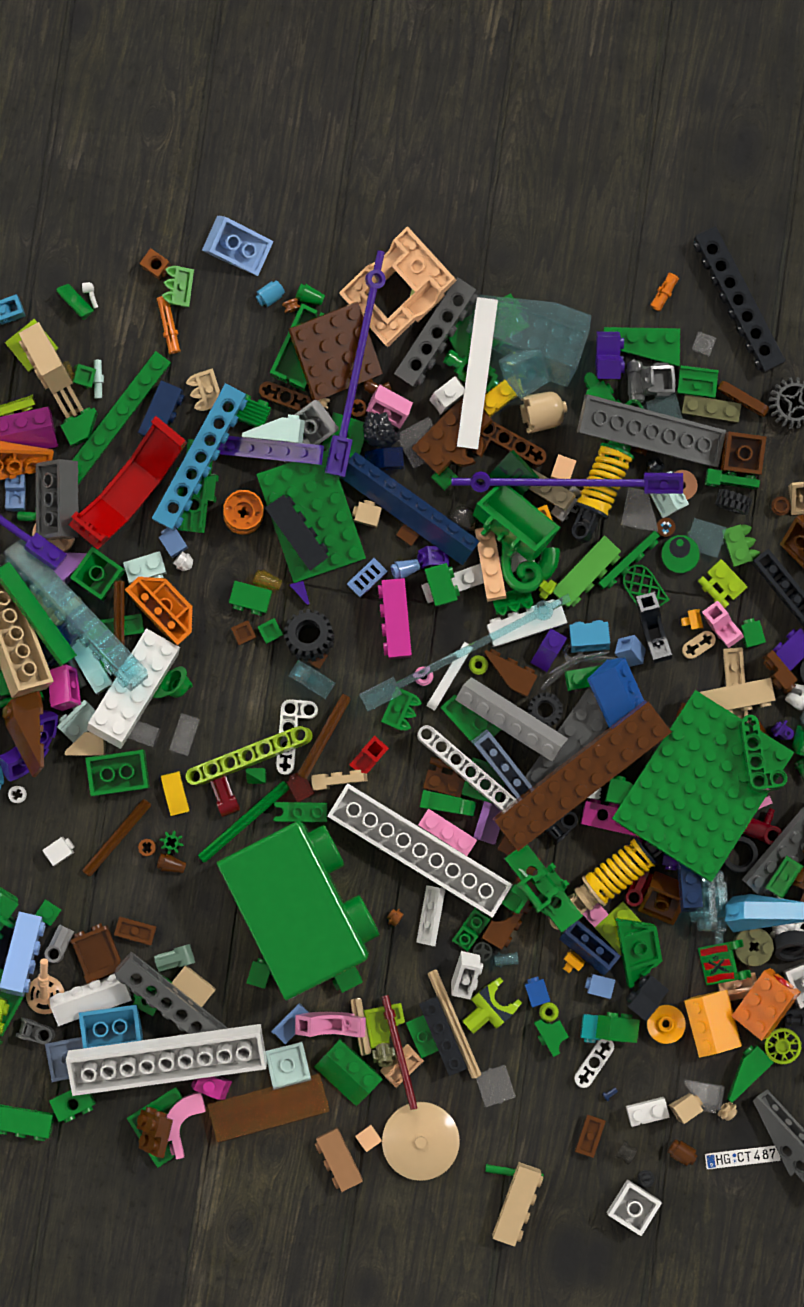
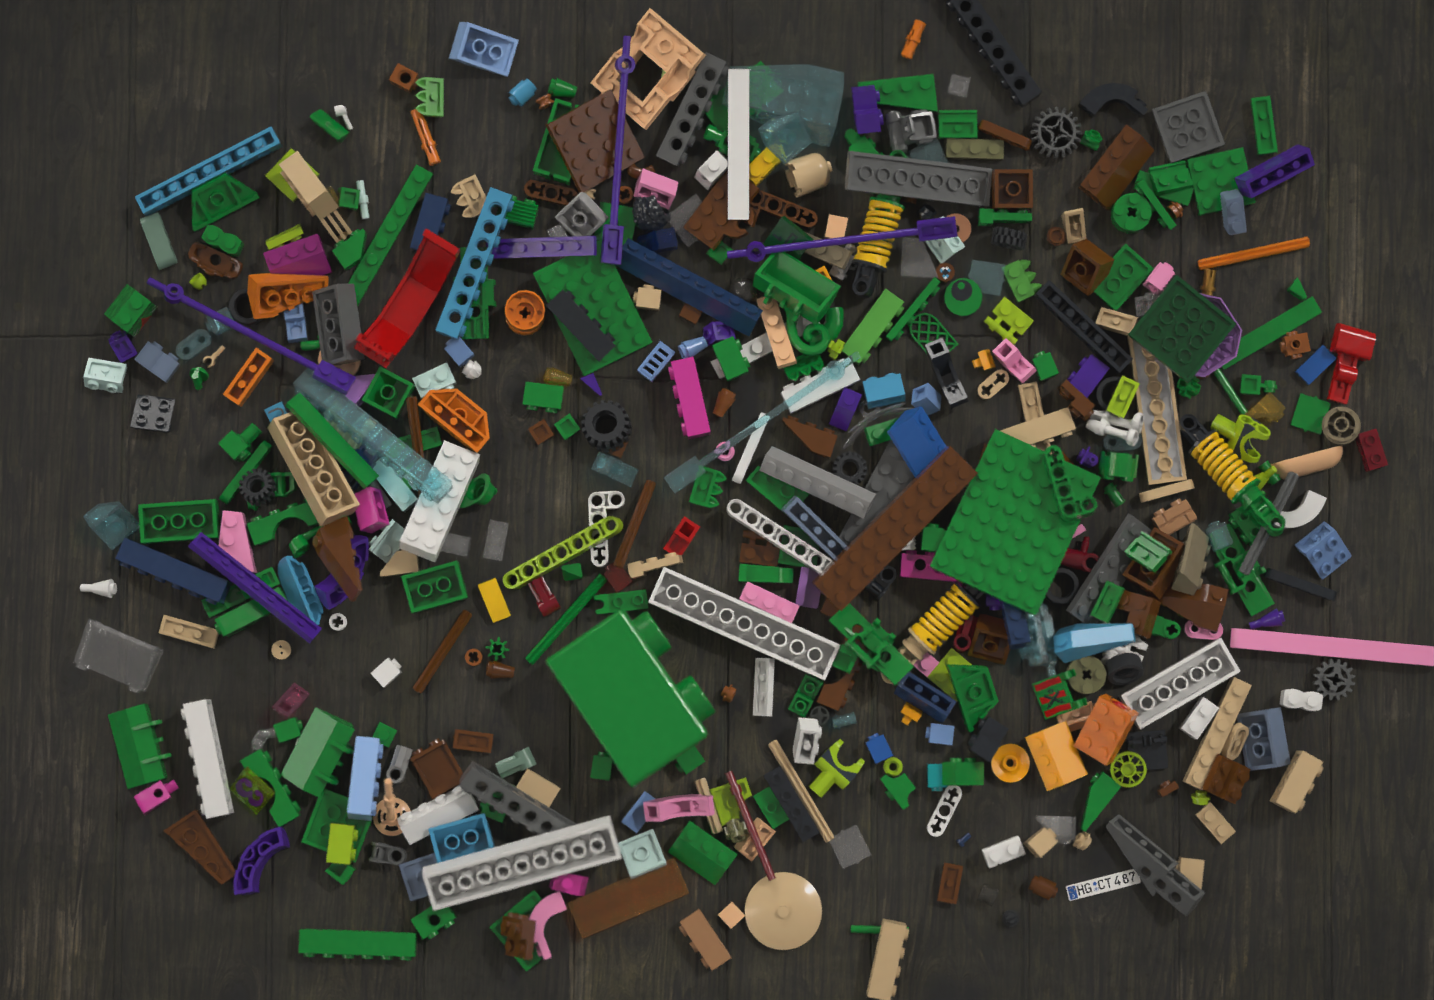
camera: 10 degrees left, 0 degrees up
light aqua slope [242,415,305,443] -> none
lime plate [469,655,488,675] -> none
white brick [607,1179,662,1236] -> none
none -> dark orange cone [713,388,736,417]

